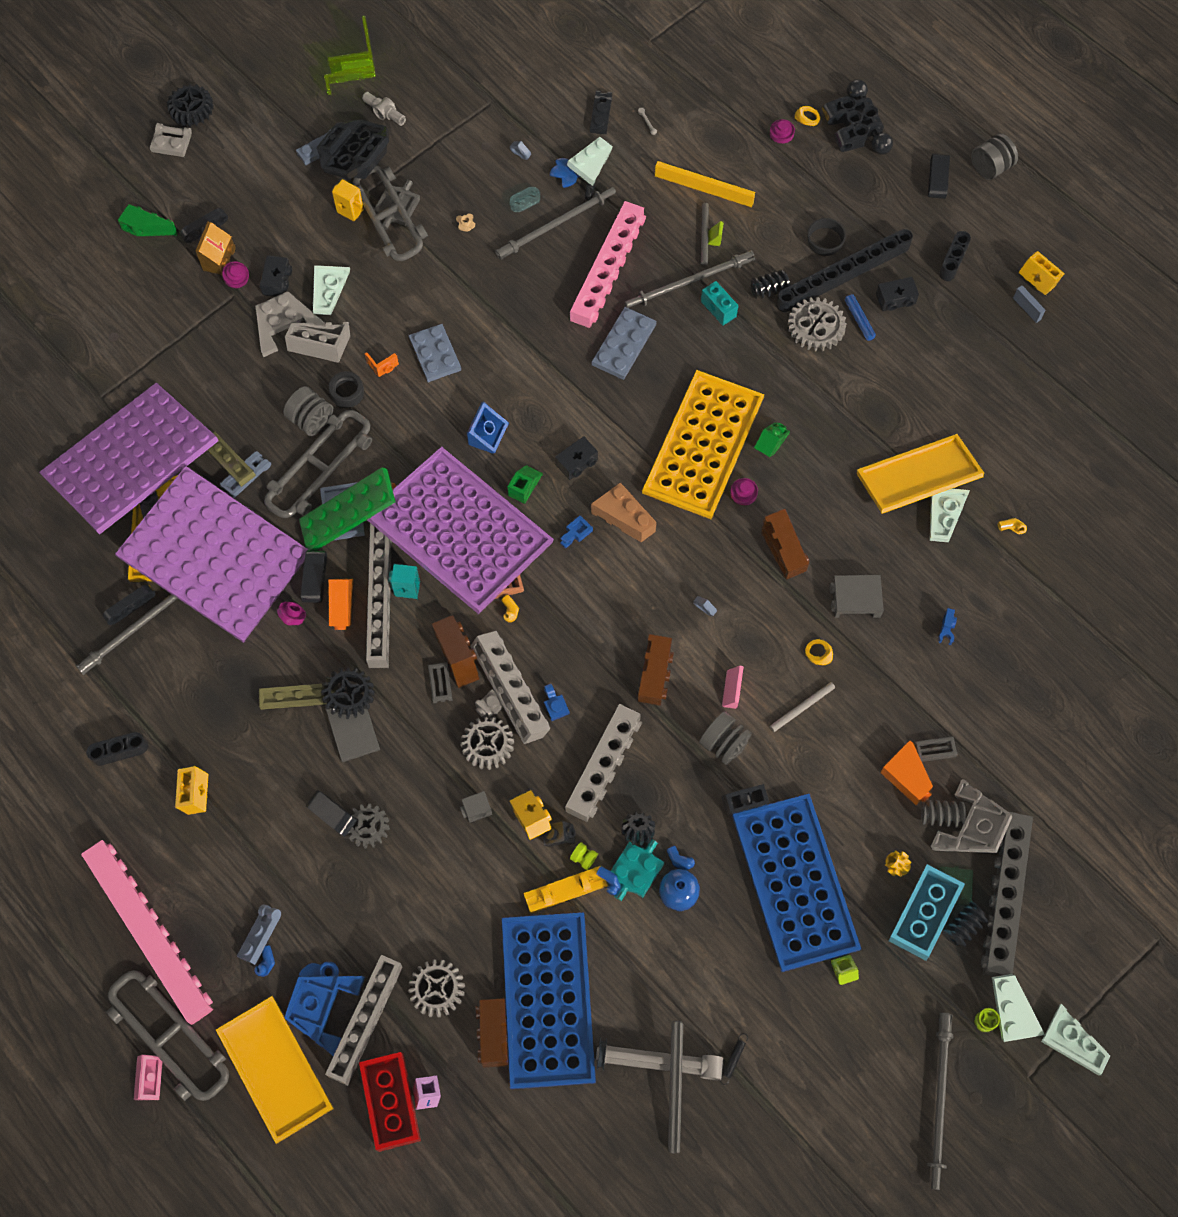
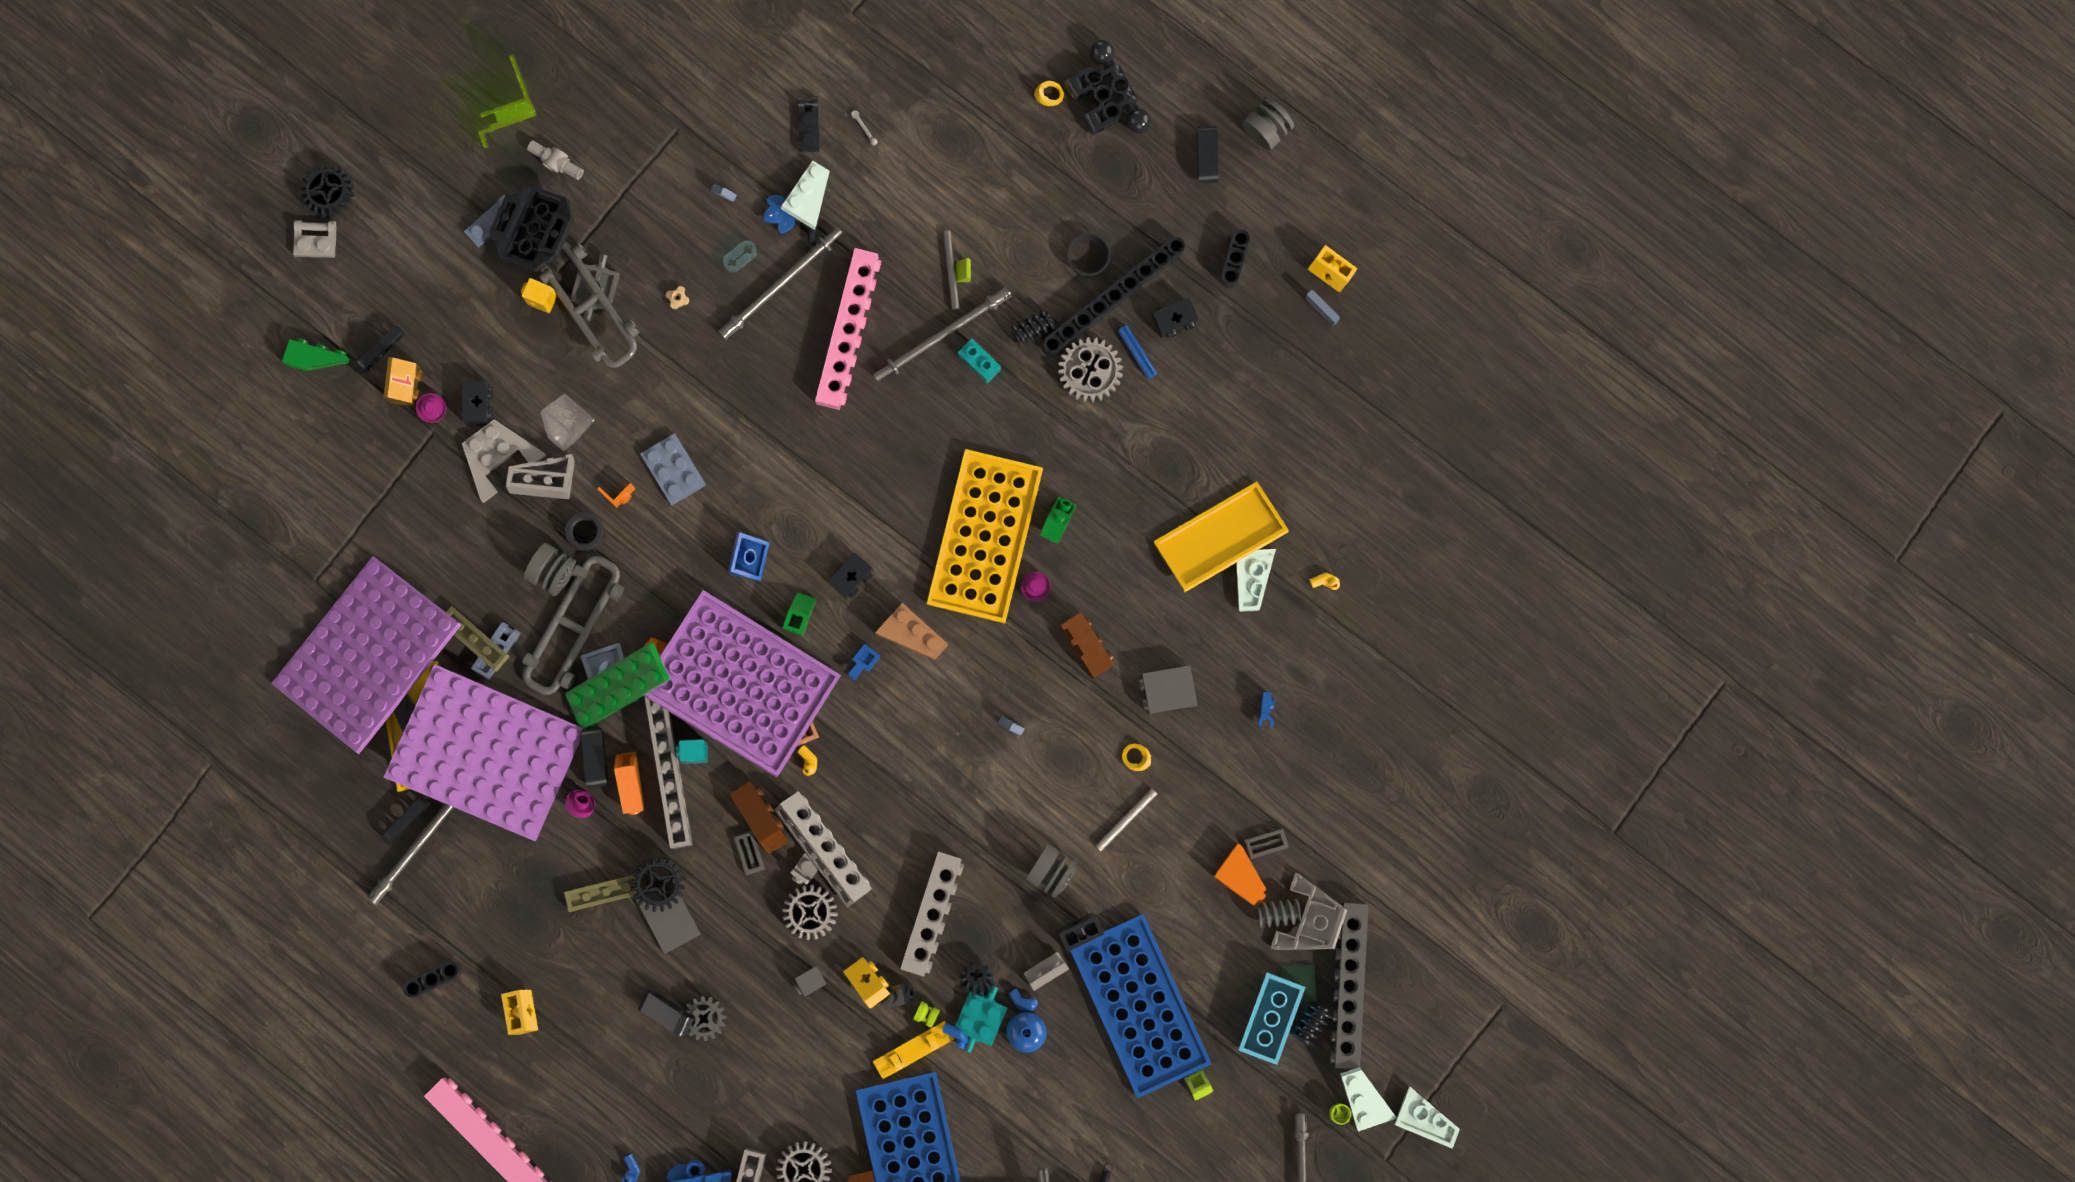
camera: 15 degrees left, 15 degrees up
sand blue plate [237,904,281,965] -> none
light aqua wing [313,266,350,315] -> none
blue plate [544,684,570,721] -> none
sand blue plate [592,307,656,380] -> none
reddish brown wedge [638,634,674,706] -> none
yellow tile [655,161,755,207] -> none
bright pink slope [722,666,743,709] -> none
magenta plate [769,119,795,144] -> none
yellow gear [885,851,911,877] -> none
none -> clear slope [540,394,595,451]
none -> light grey bracket [1024,952,1069,991]

